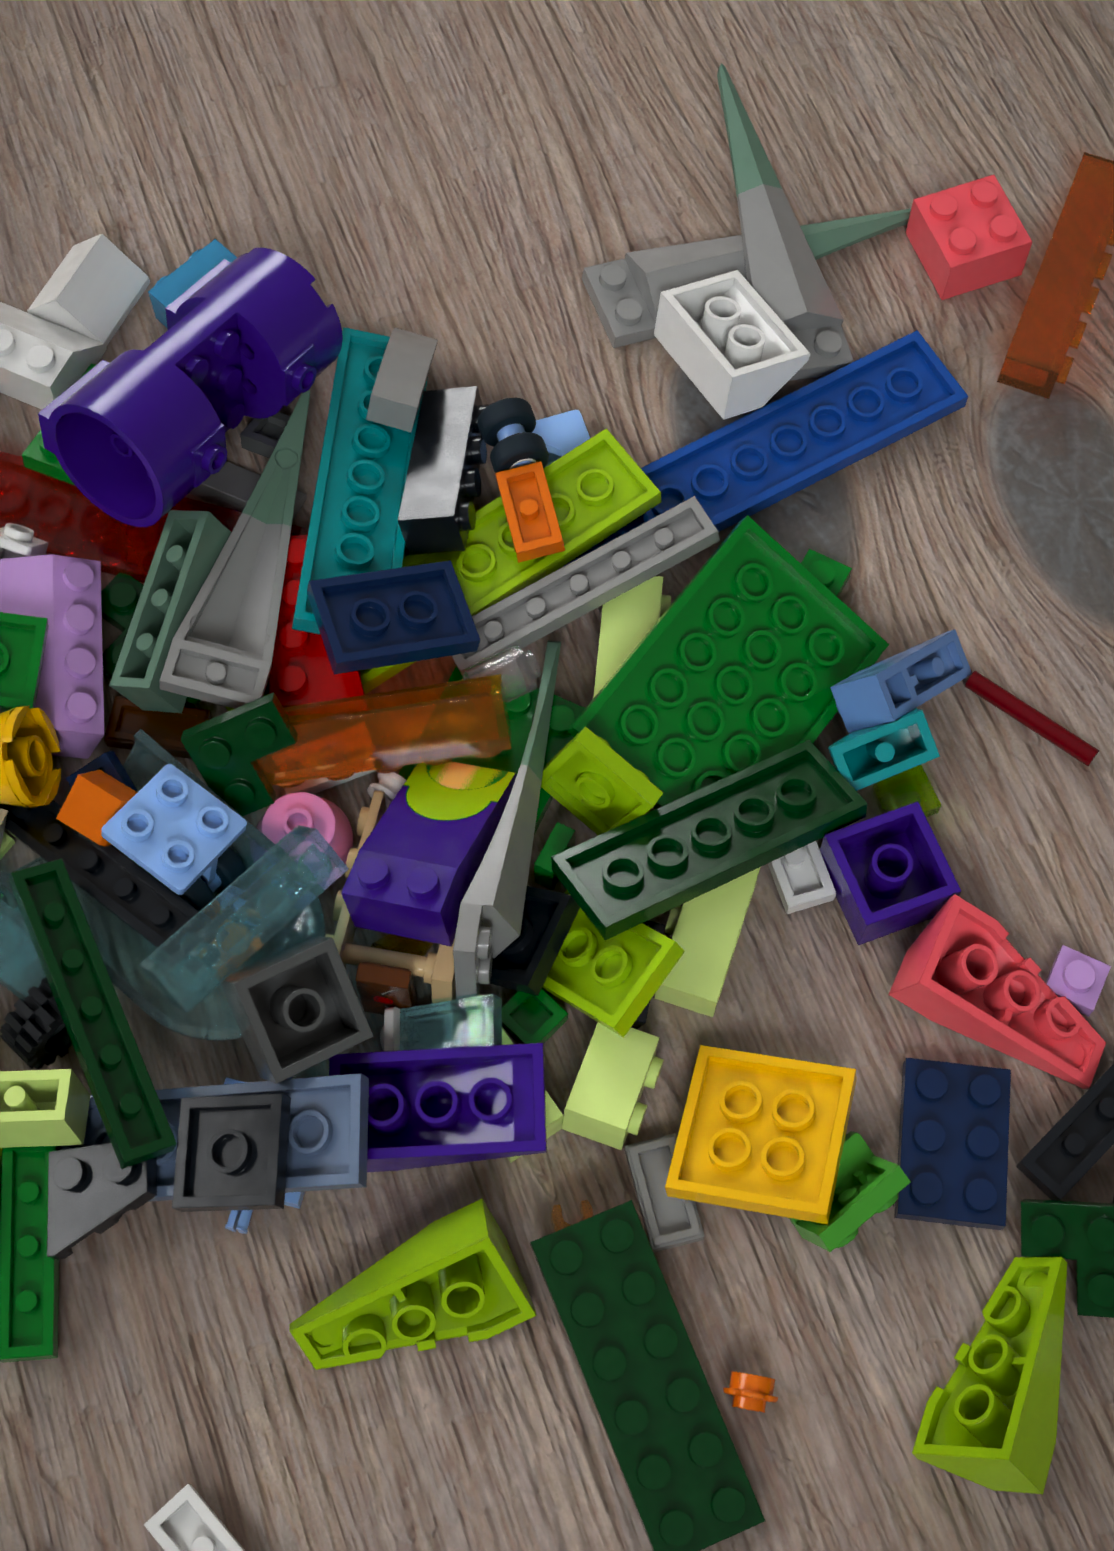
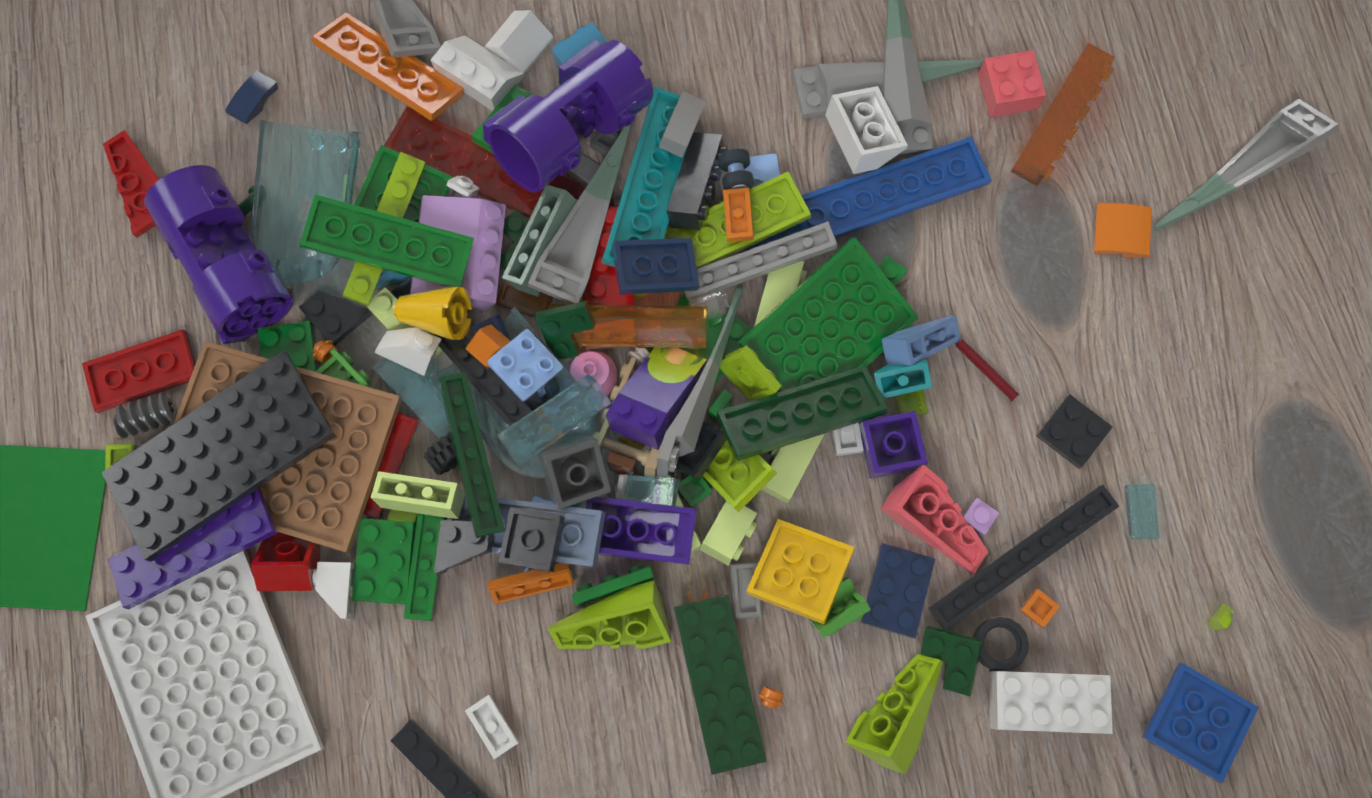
camera: 10 degrees right, 10 degrees up
none -> orange tile [487,563,574,604]
none -> green plate [571,564,654,607]

